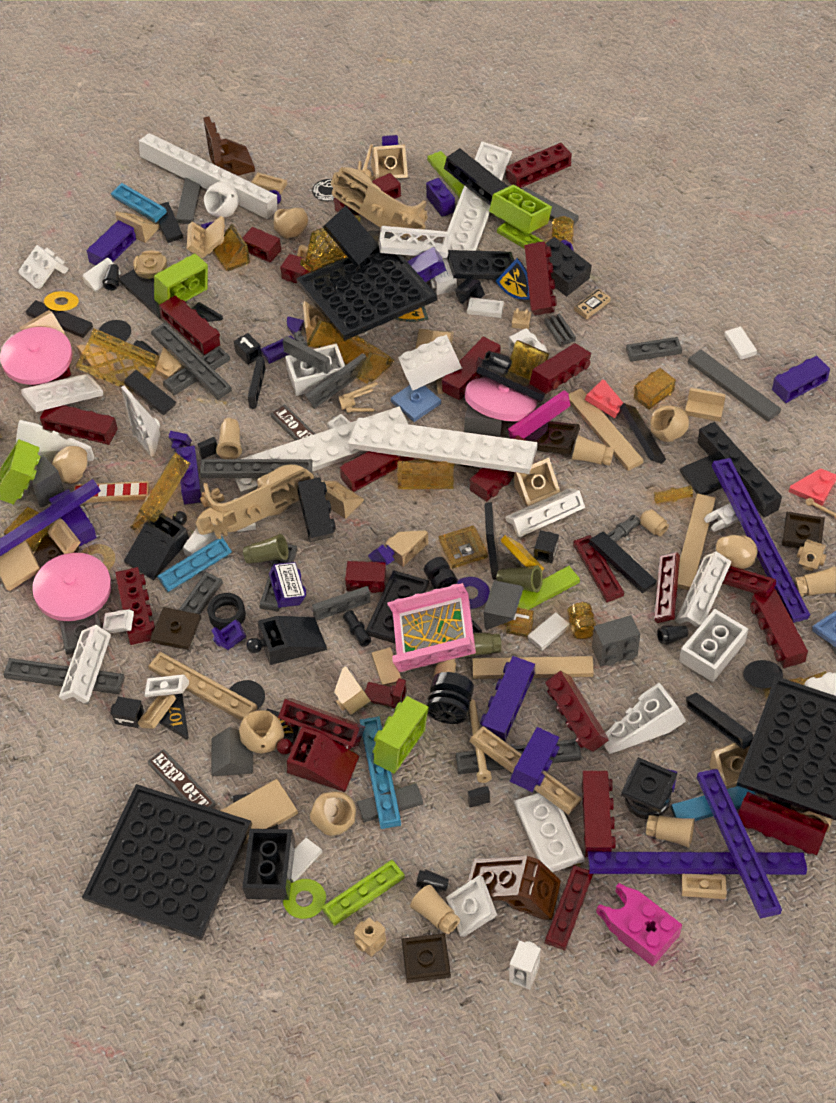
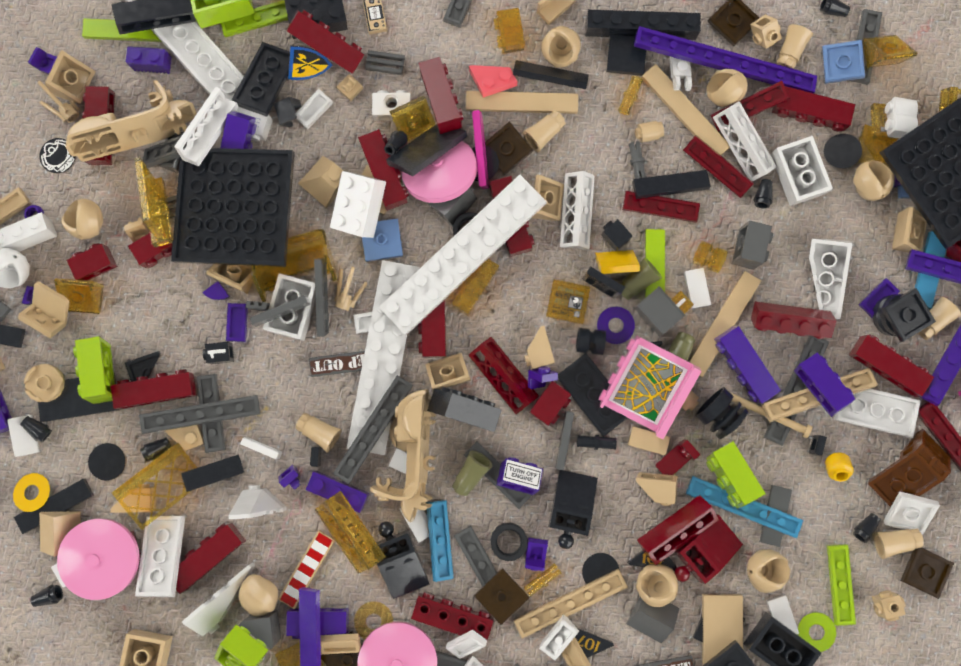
camera: 60 degrees left, 30 degrees up
black tile [248,356,266,409] -> none
black tile [322,206,379,267] -> none
black piece [686,692,753,749] -> none
none -> white tile [240,437,282,459]
none -> dark red fence [468,337,539,415]
none -> clear yellow pin [523,563,562,597]
none -> yellow head [825,452,854,482]
none -> tan piece [853,160,895,201]

